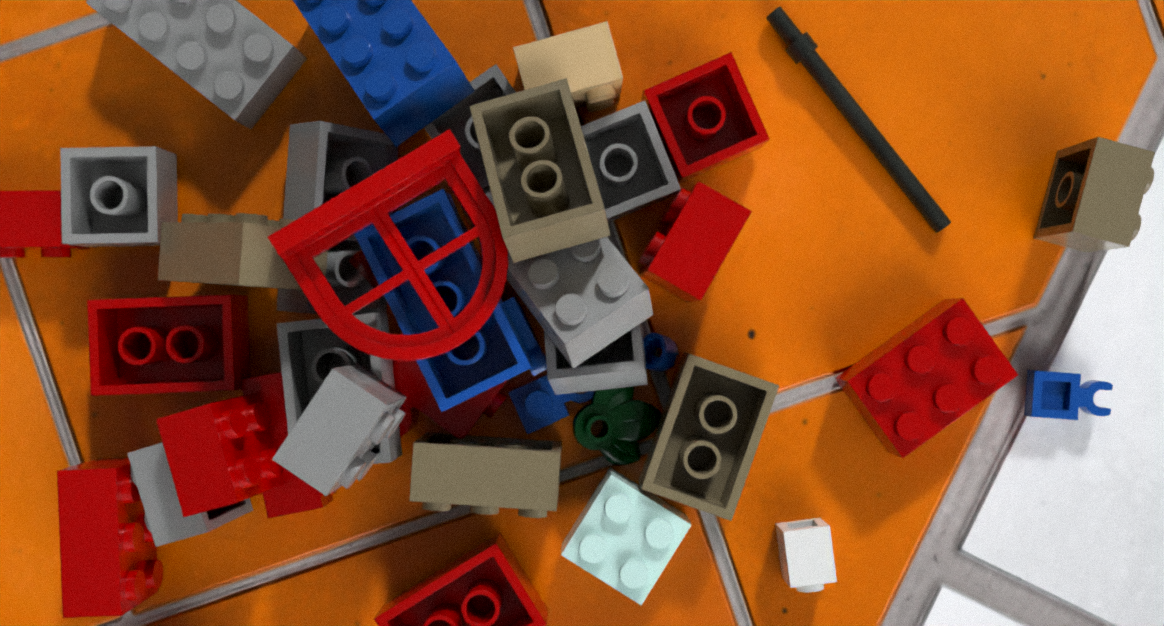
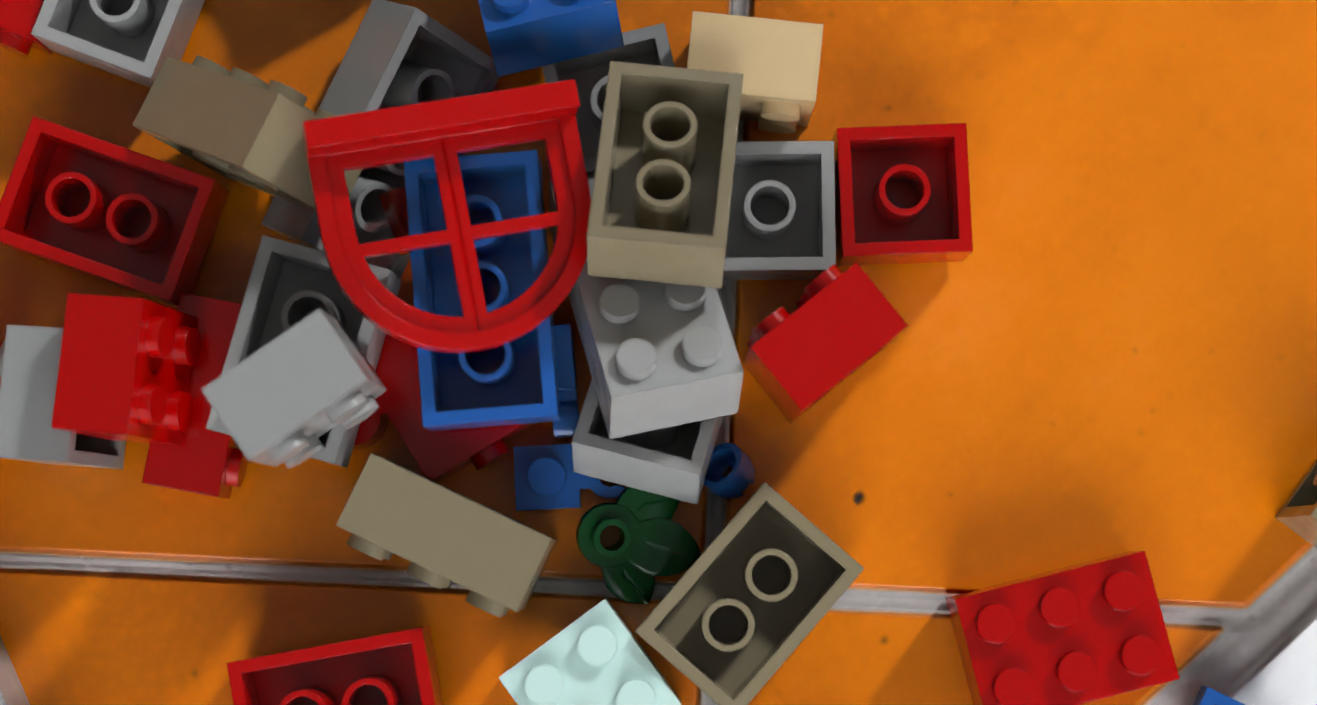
camera: 25 degrees right, 5 degrees down
pearl dark grey bar [766,6,951,233] -> none

